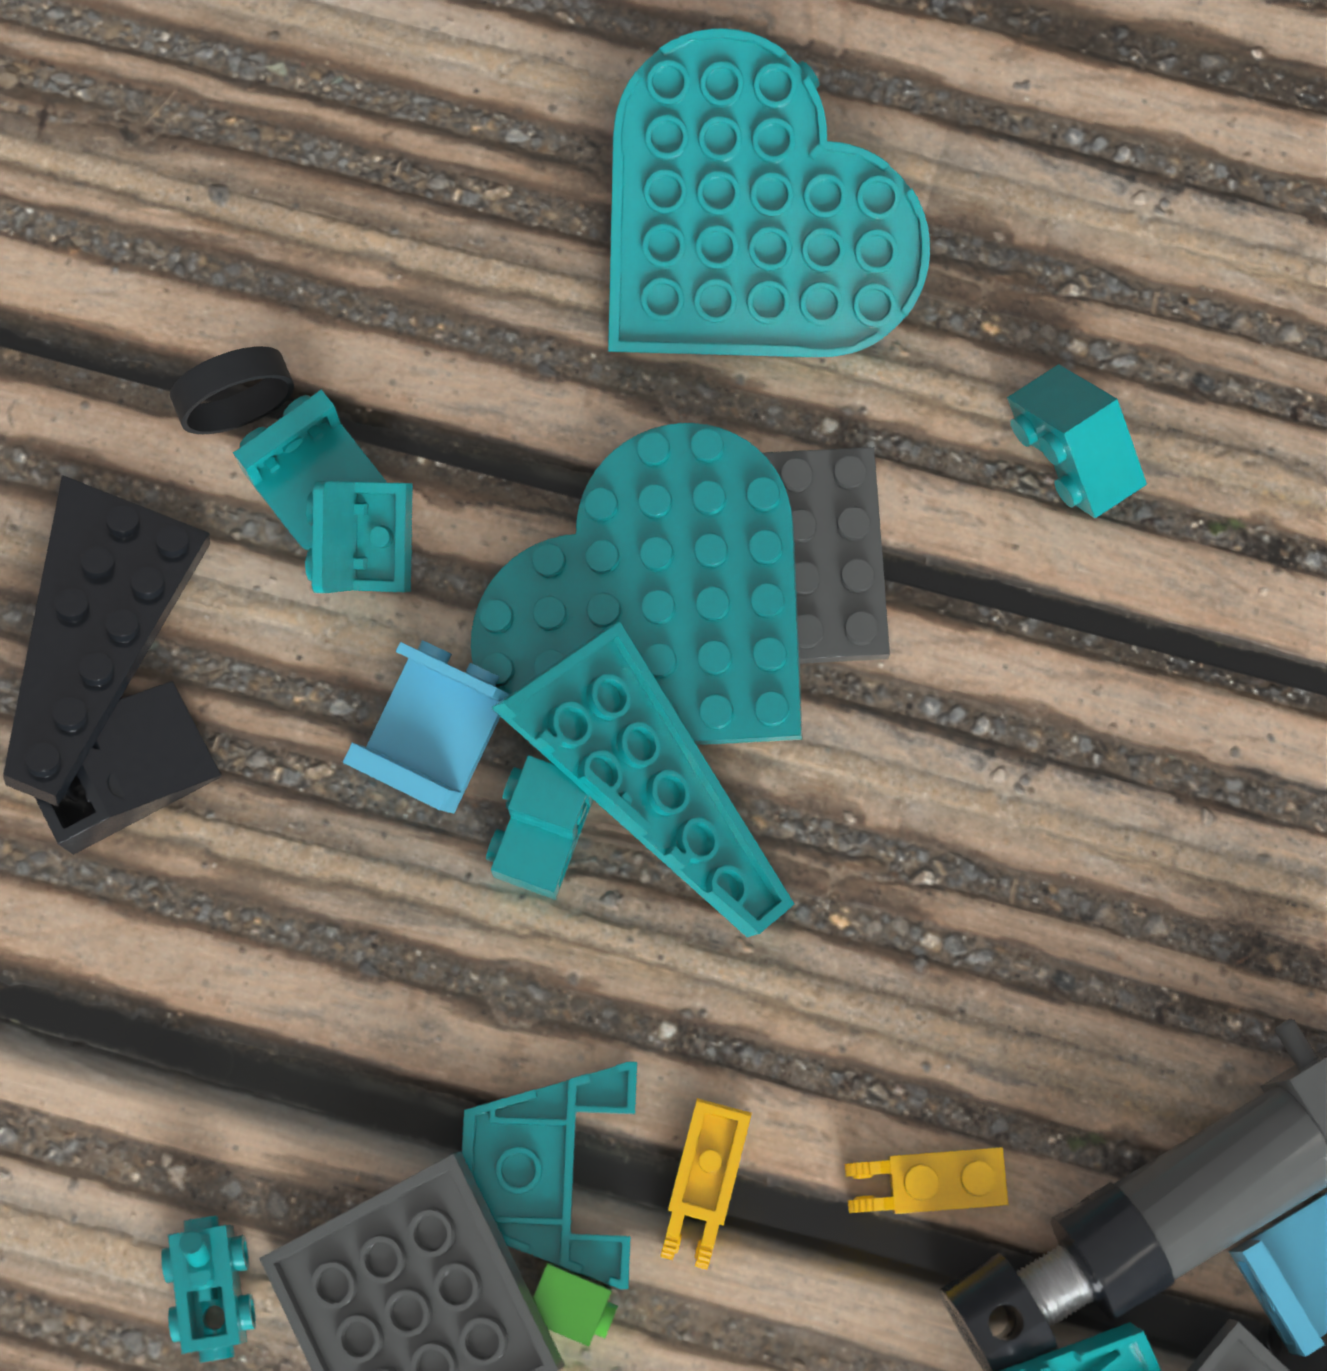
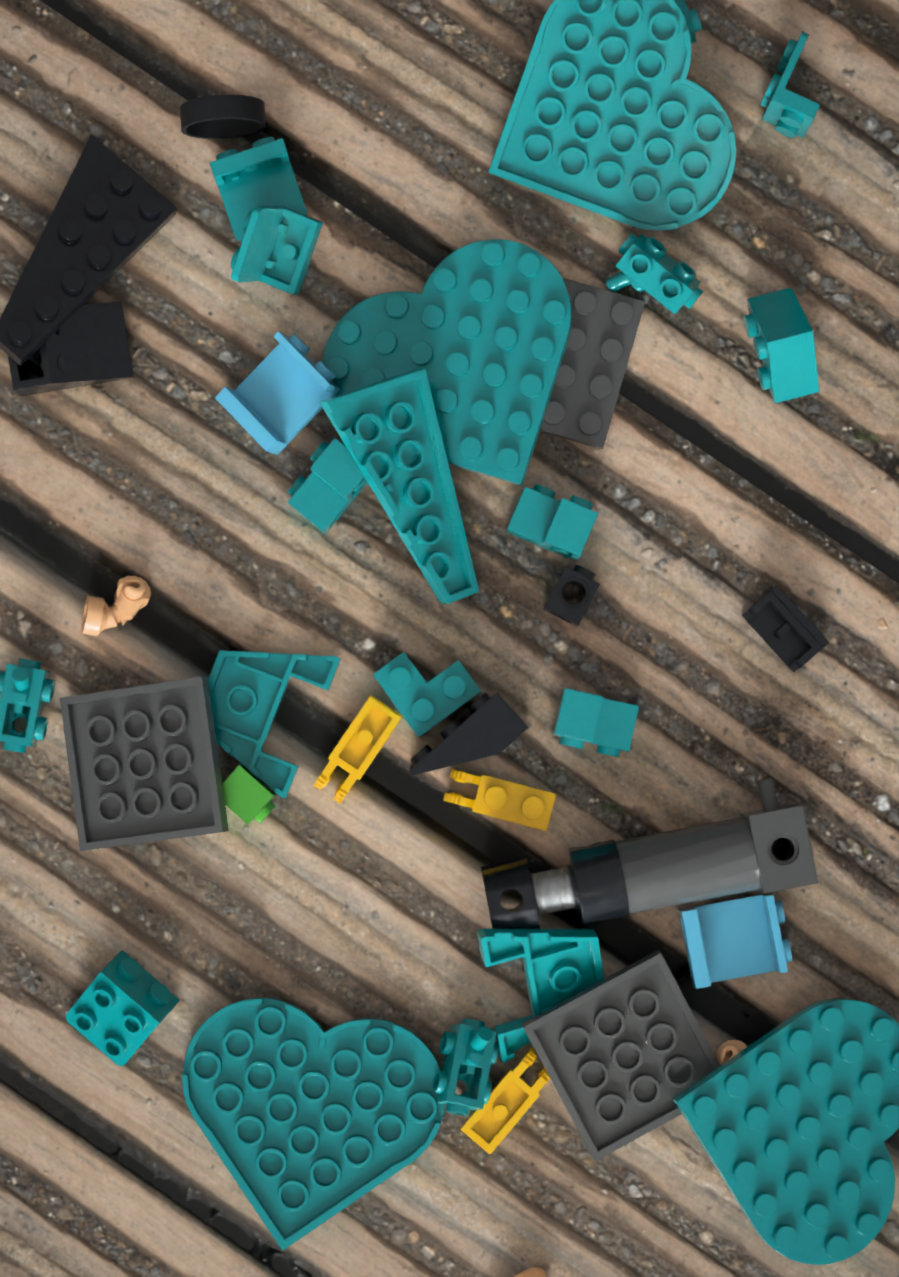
camera: 25 degrees right, 10 degrees up
none -> light nougat arm [81,576,151,636]
none -> teal brick [373,652,481,738]
none -> black slope [409,692,529,775]
none -> teal brick [506,484,598,562]
none -> black brick [543,564,600,627]
none -> teal brick [552,688,639,758]
none -> teal brick [606,233,704,314]
none -> black hinge [741,585,829,672]
none -> teal bracket [760,31,820,138]

